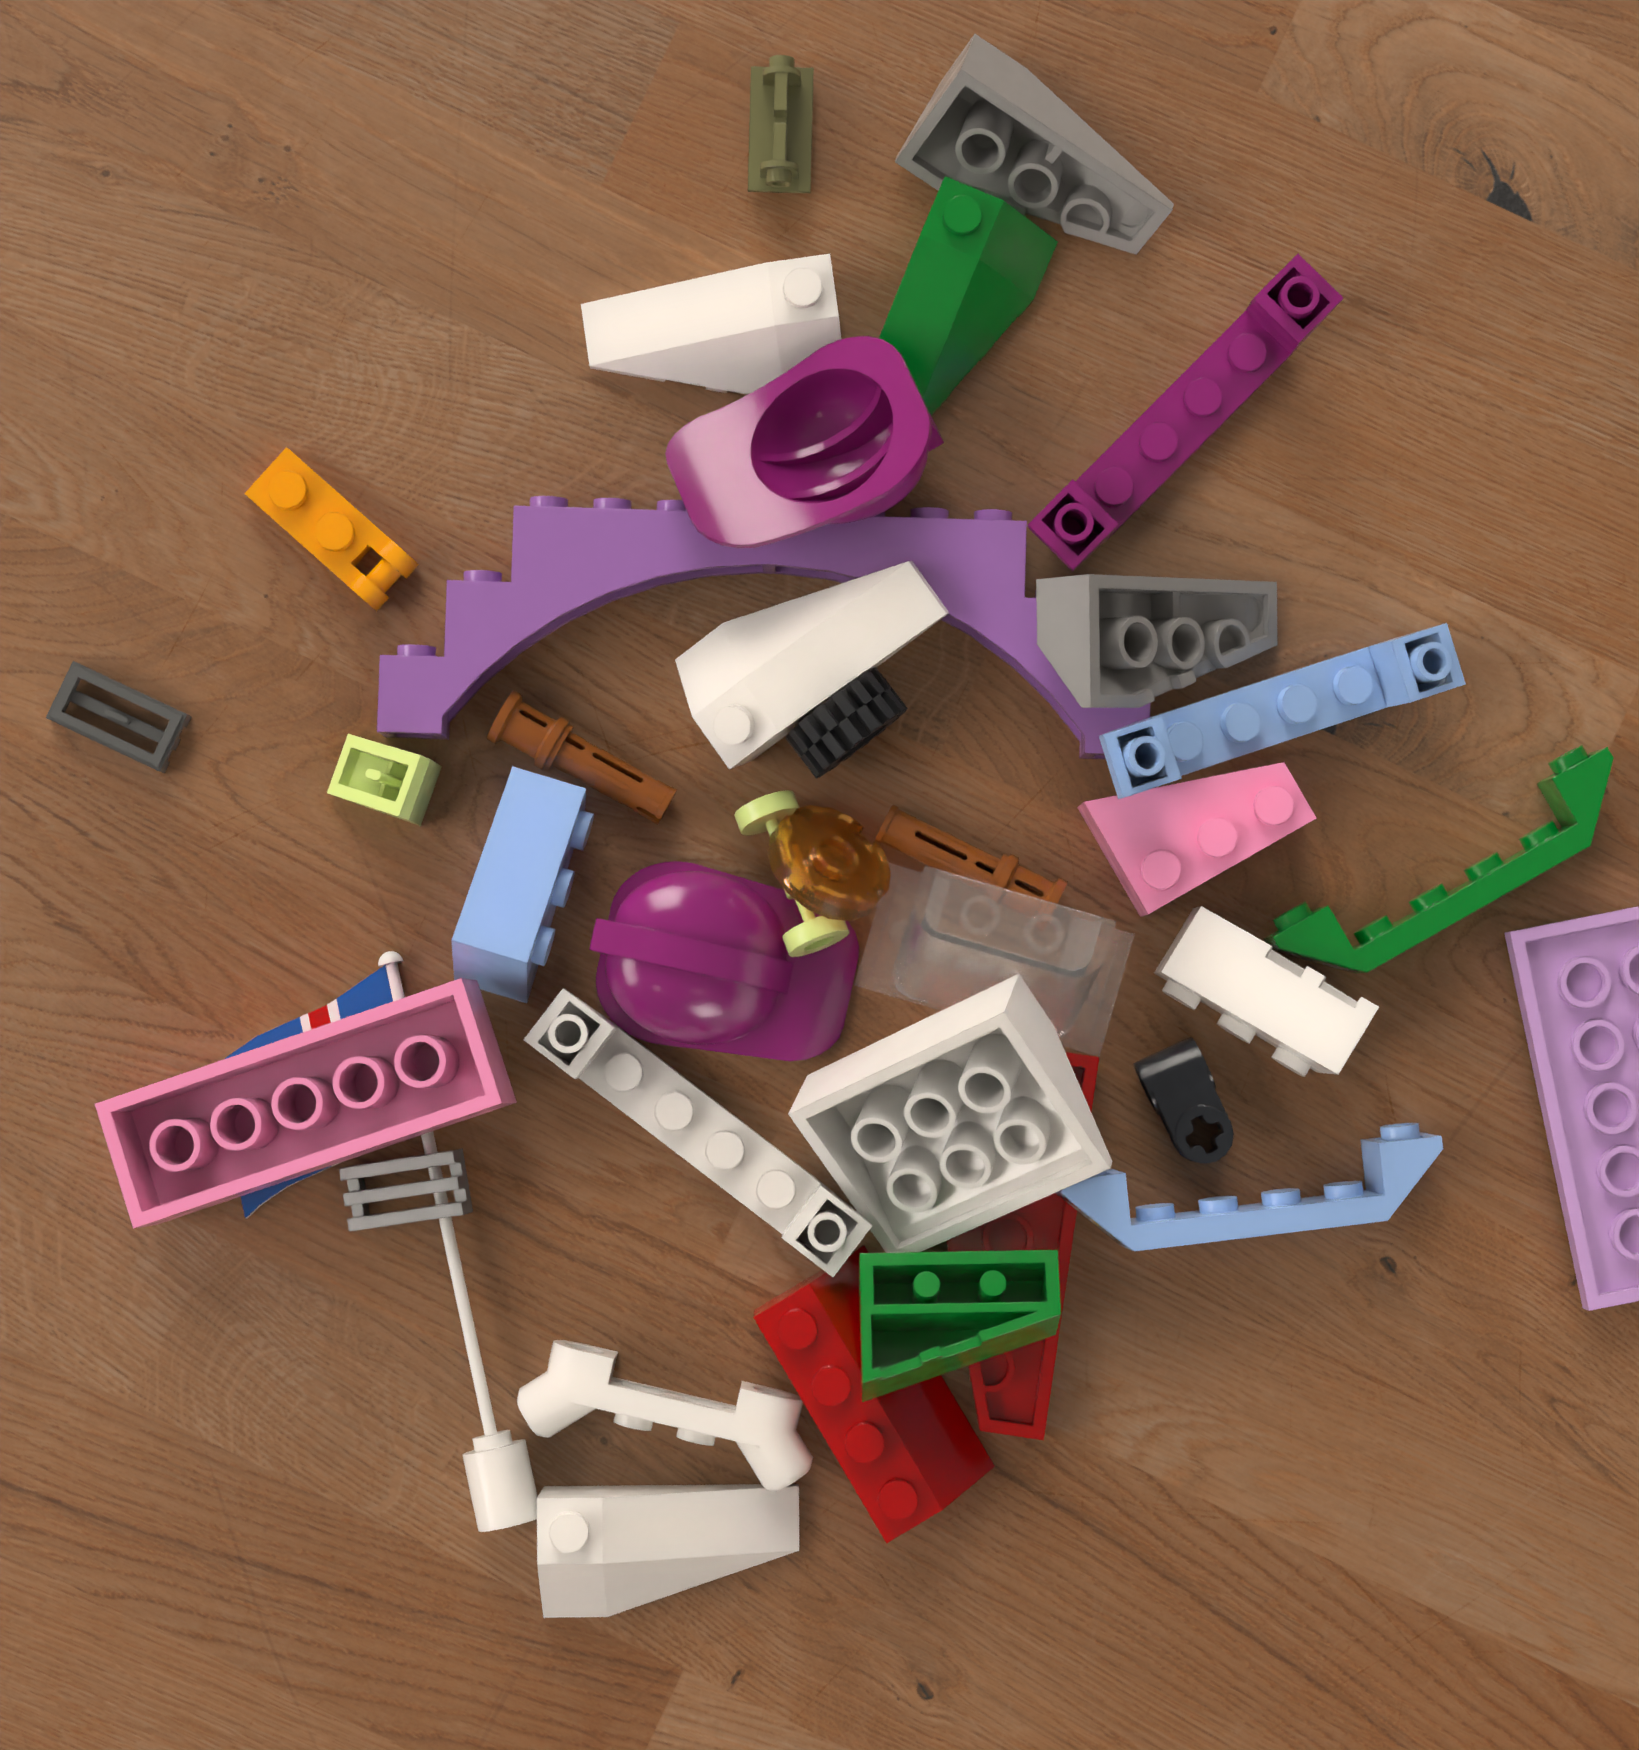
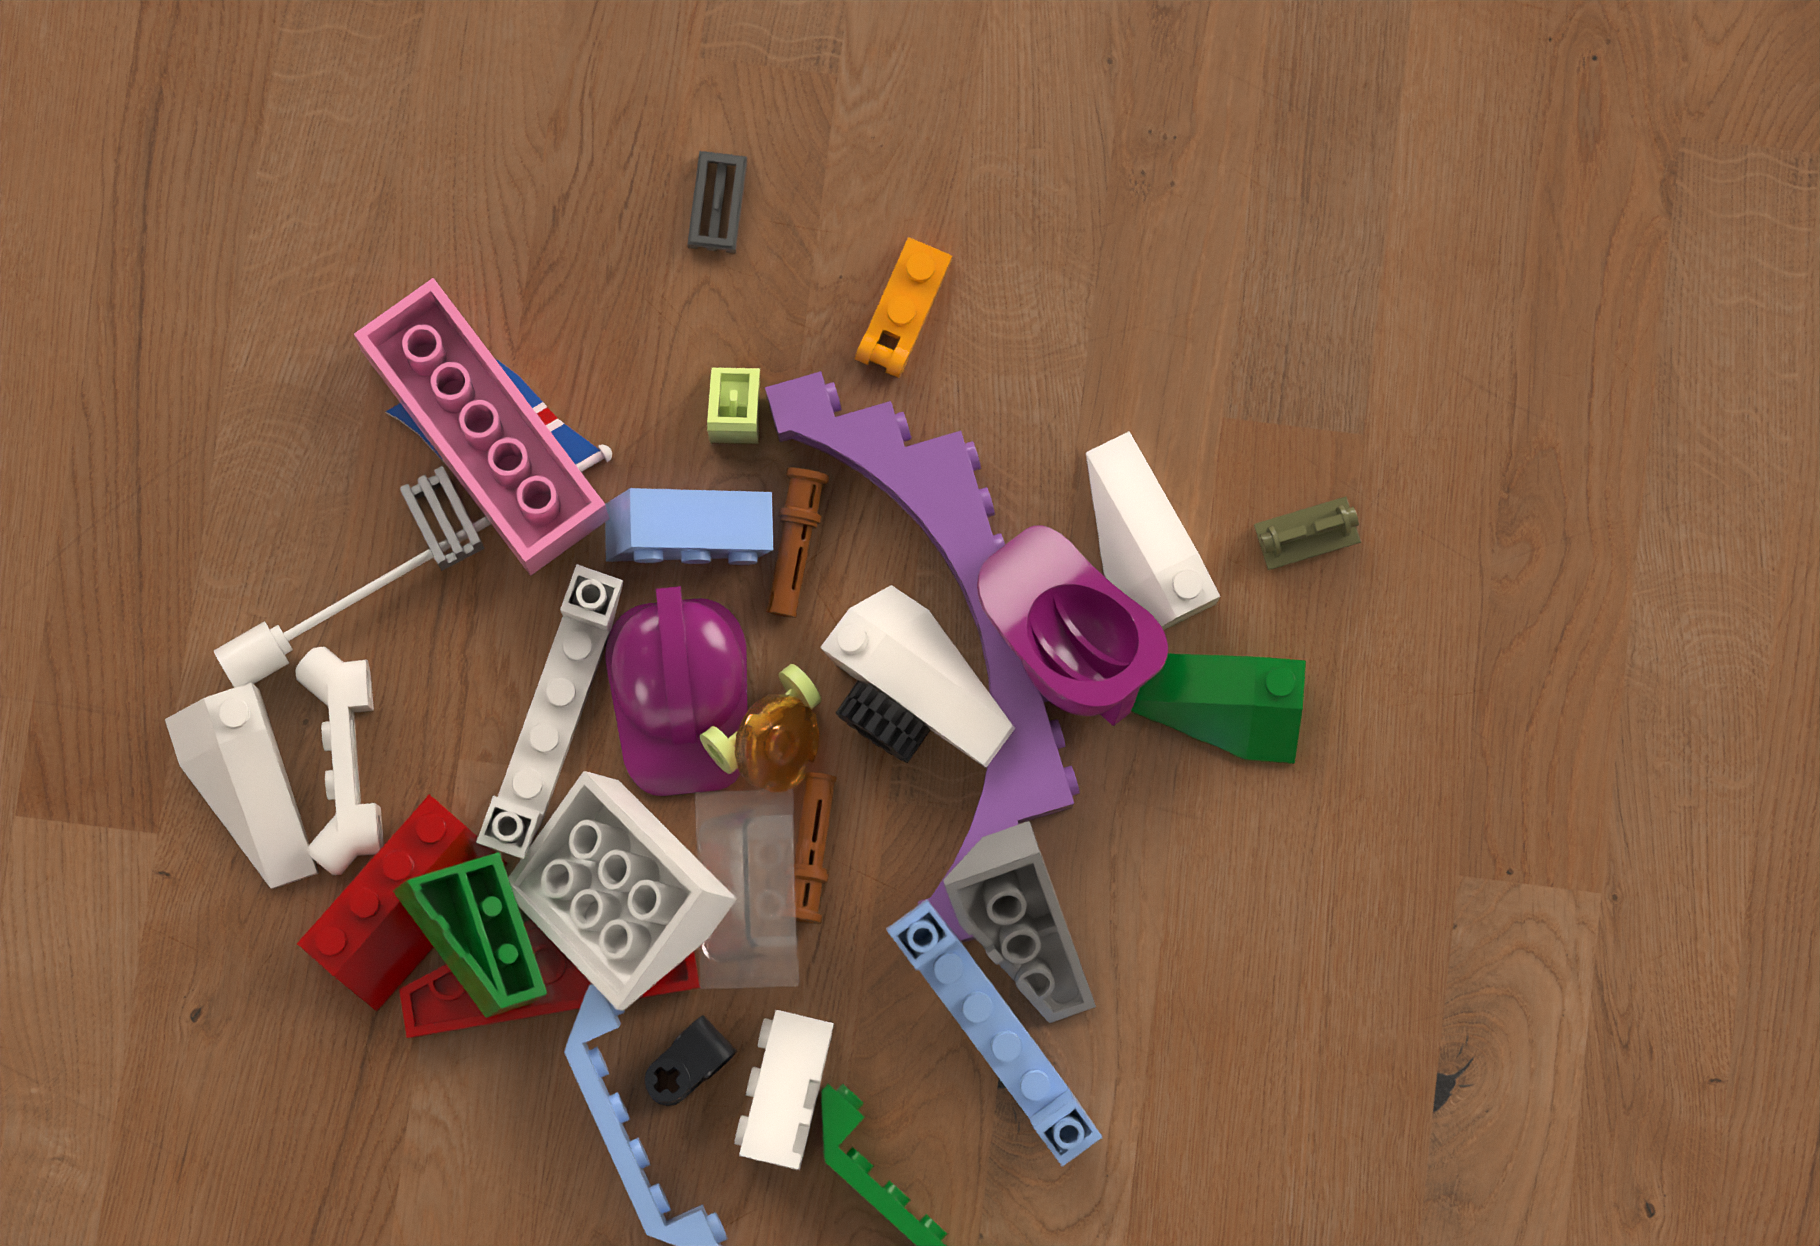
camera: 70 degrees right, 5 degrees down
light grey wedge [895,34,1174,255] -> none
magenta slope [1027,254,1343,571] -> none
bright pink wedge [1077,762,1316,917] -> none

